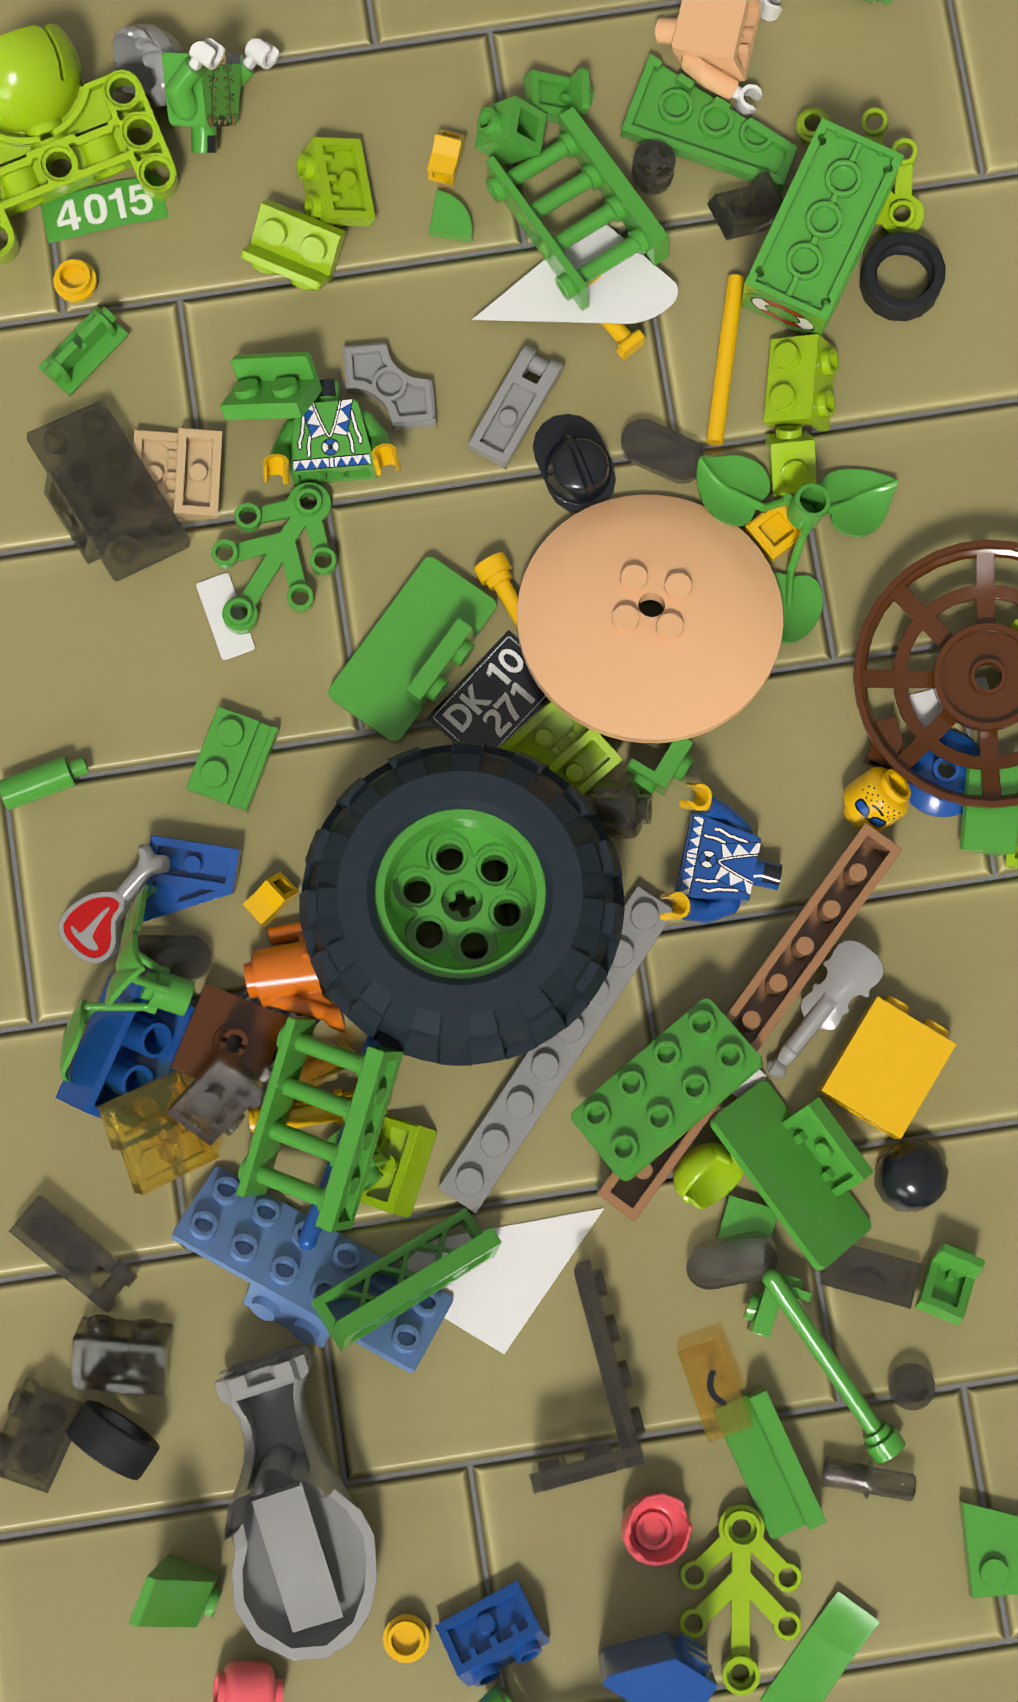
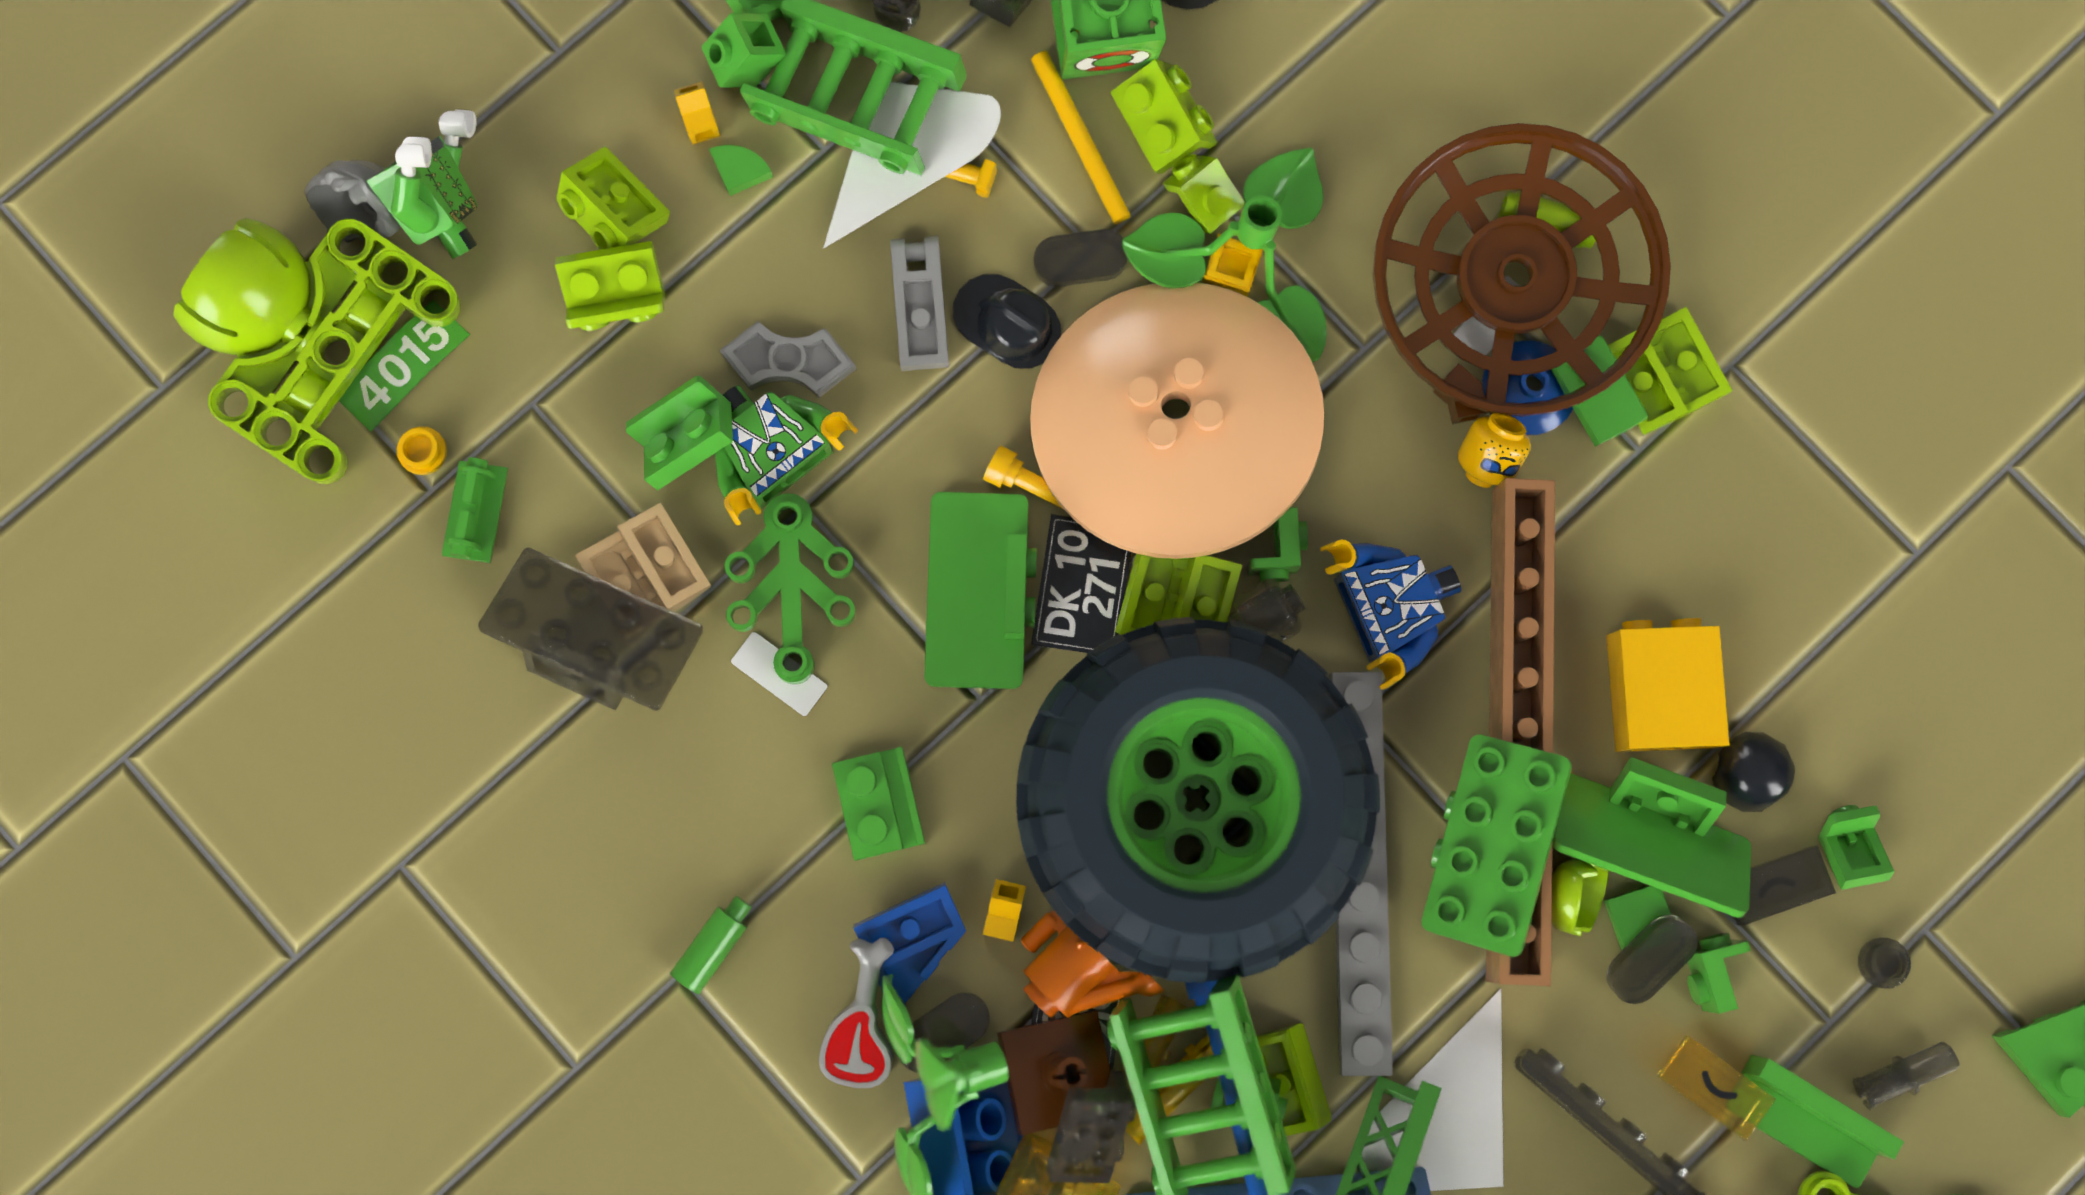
camera: 40 degrees left, 0 degrees up
bright green piece [762,1269,906,1464] -> none
light grey piece [766,940,884,1078] -> none

